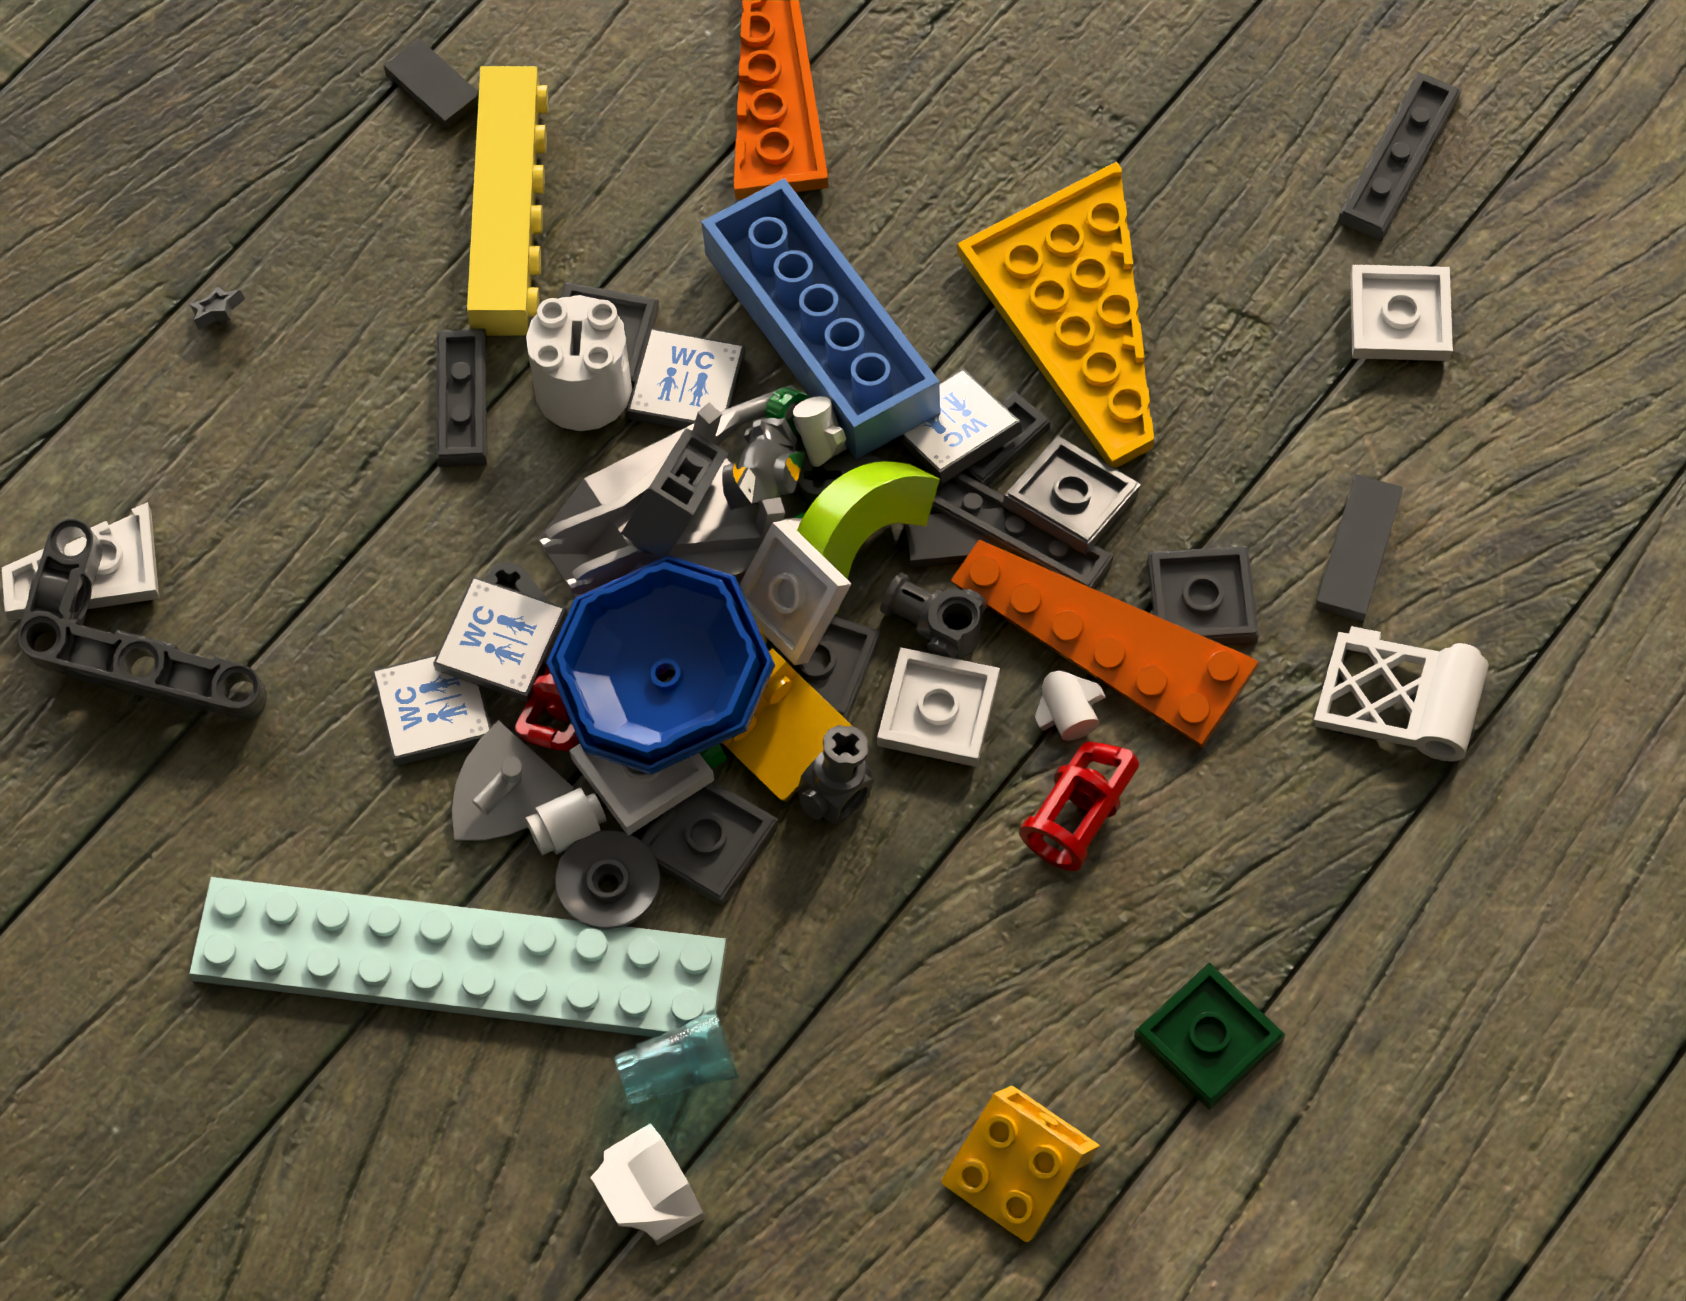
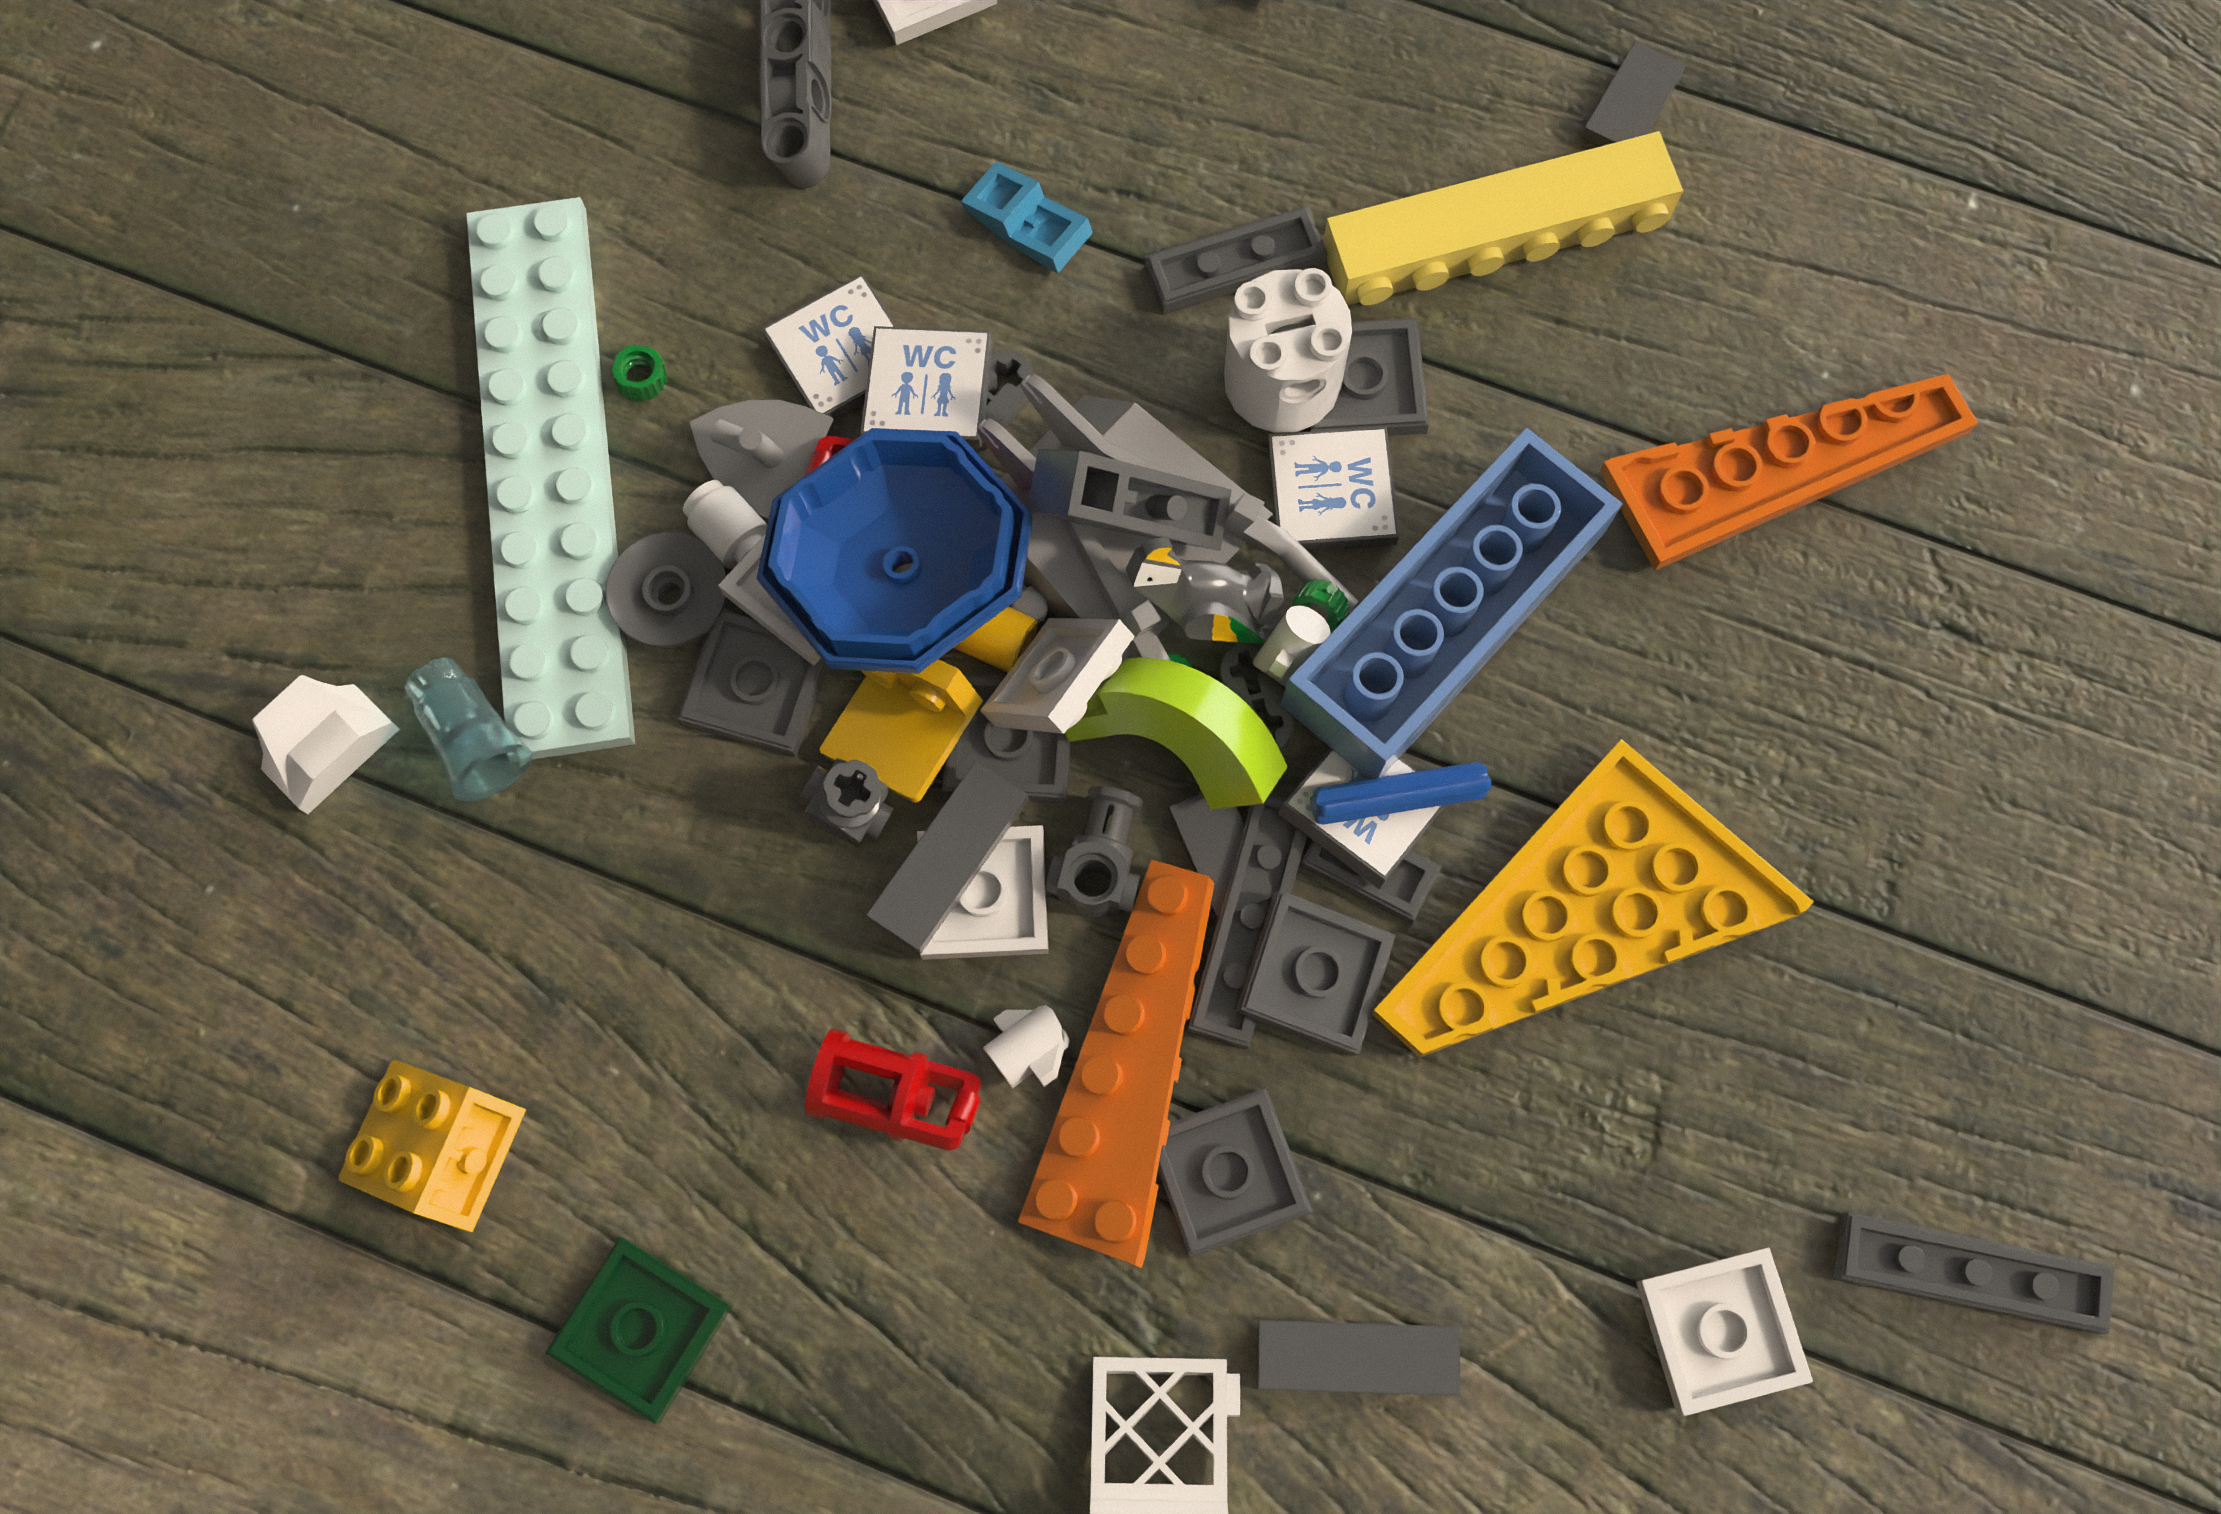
camera: 75 degrees right, 10 degrees up
none -> green axle [611,344,667,402]
none -> dark grey tile [866,761,1029,954]
none -> dark azure slope [961,161,1093,273]
none -> blue axle [1310,762,1491,825]

